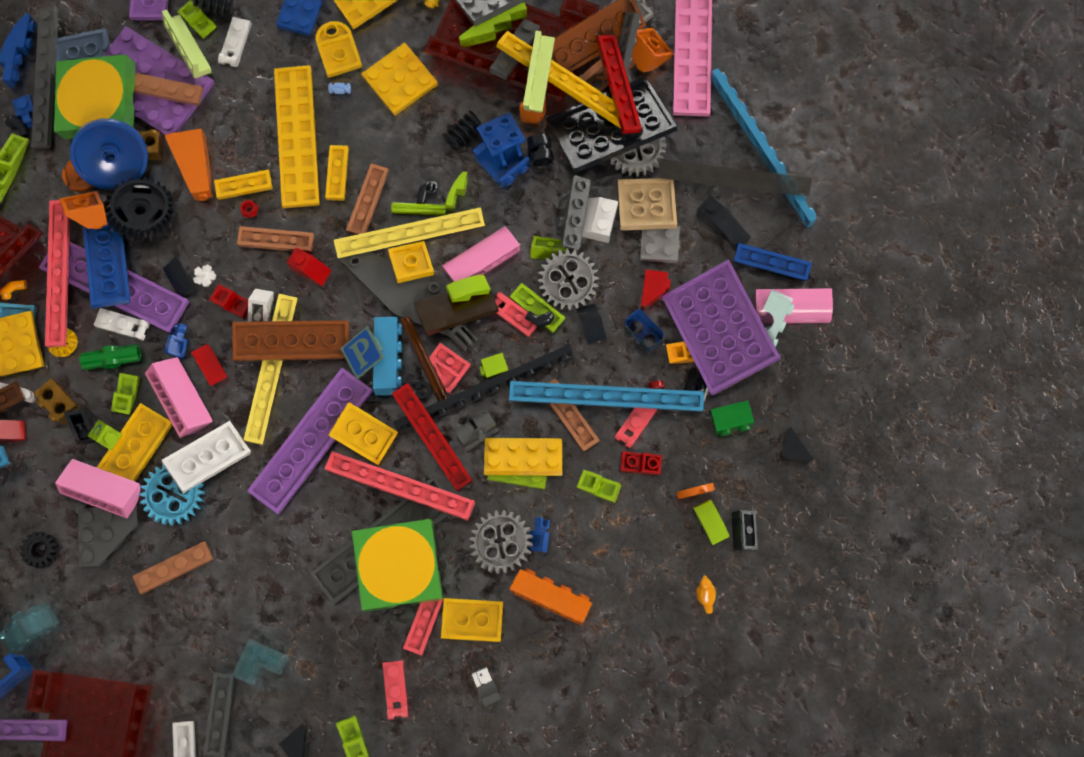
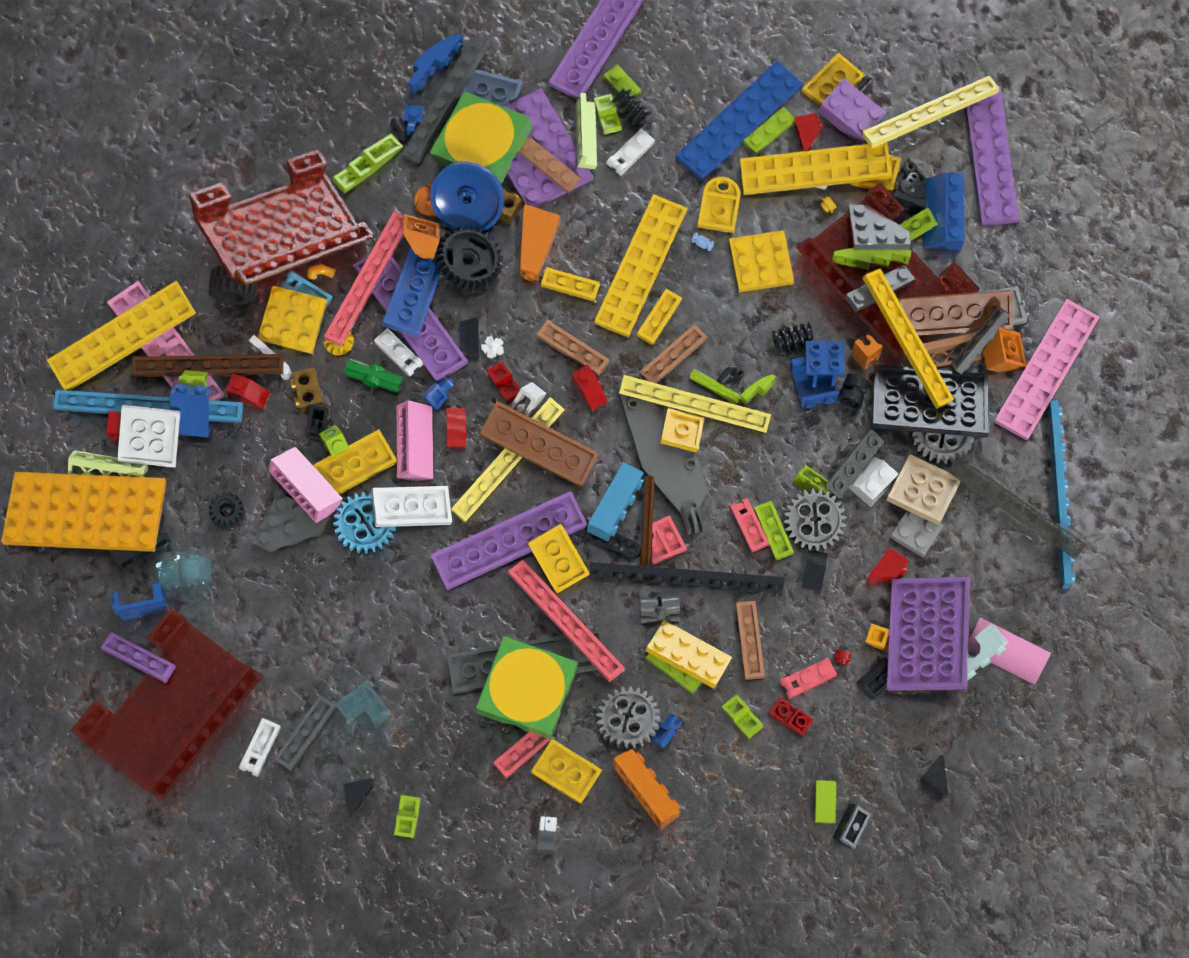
camera: 25 degrees right, 5 degrees down
lime slope [111,373,140,415] -> none
nougat plate [132,541,214,594] -> none
red plate [240,200,258,218] -> none
piece [340,326,384,380] -> none
coral plate [382,660,409,720] -> none
red plate [392,383,472,491] -> none
dark brown tile [414,291,499,336] -> none
bright pink brick [441,226,520,282] -> none
lime slope [446,275,491,302] -> none
lime brick [479,353,509,380] -> none
dark azure plate [509,381,704,412] -> none
yellowish green fence [523,31,555,113] -> none
black arm [525,311,554,328] -> none
red plate [596,35,642,134] -> none
blue piece [624,310,664,353] -> none
orange tile [676,483,715,499] -> none
black slope [696,195,751,250] -> none
light orange animal [696,575,716,614] -> none
green brick [709,400,754,437] -> none
blue plate [733,243,812,281] -> none

